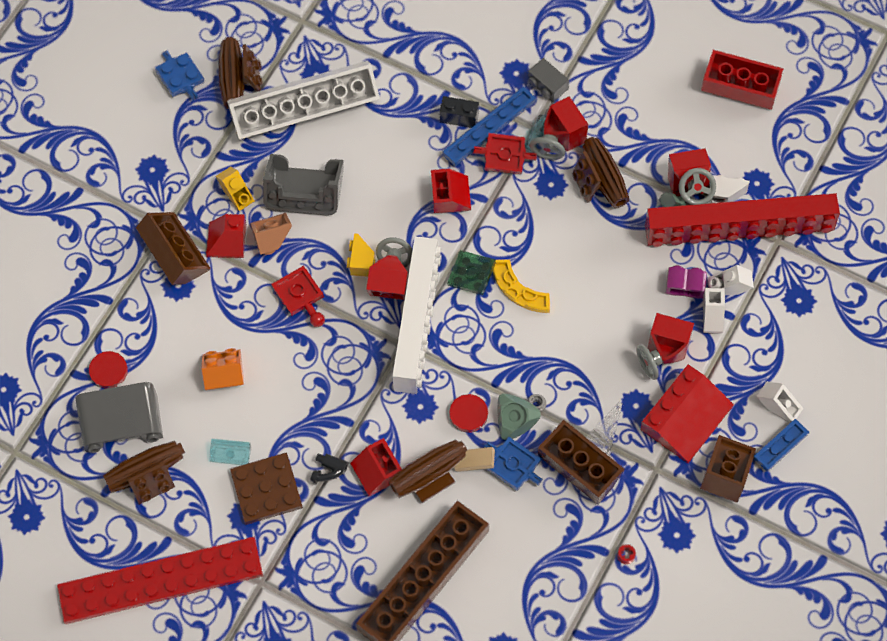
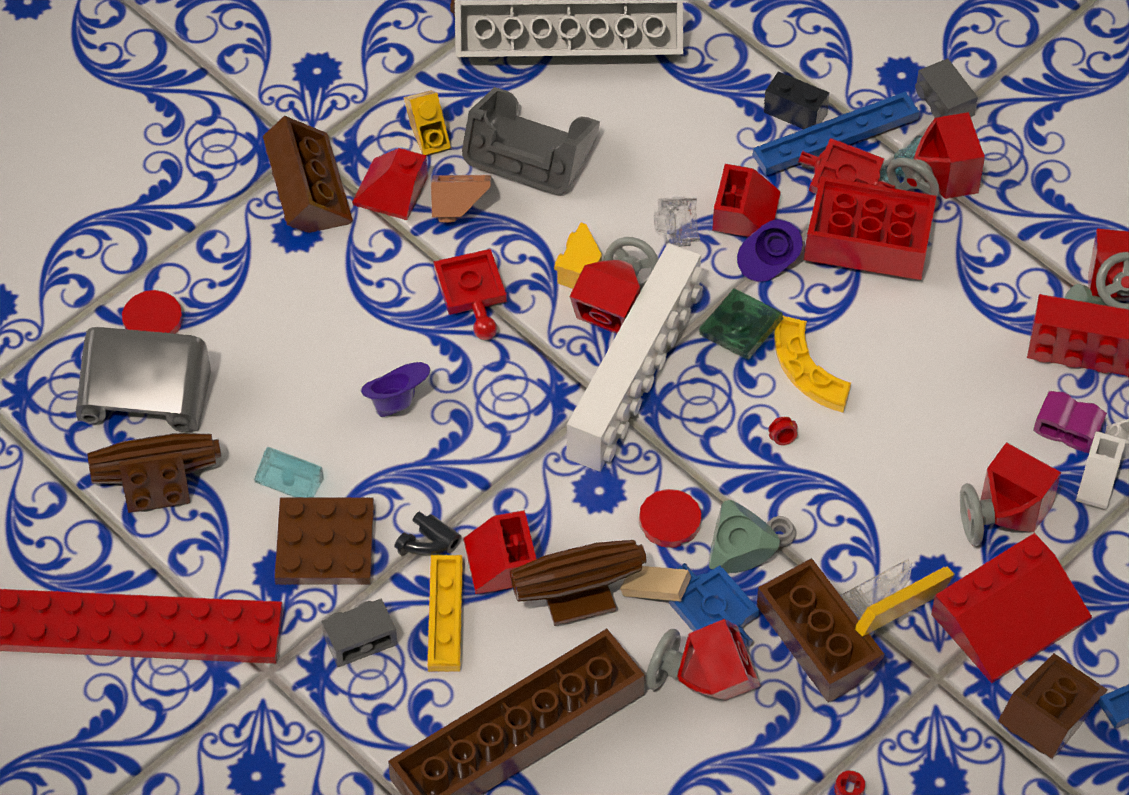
camera: 15 degrees right, 10 degrees down
orange slope [201,348,244,390] -> none
reddish brown plate [572,137,629,208] -> none
none -> dark grey brick [322,598,398,667]
none -> dark purple piece [361,362,431,417]
none -> yellow tile [427,555,463,672]
none -> red piece [646,619,761,701]
none -> clear hair [654,196,700,247]
none -> dark purple piece [737,220,803,282]
none -> red plate [768,417,797,445]
none -> red slope [804,176,937,280]
none -> yellow tile [855,567,955,637]

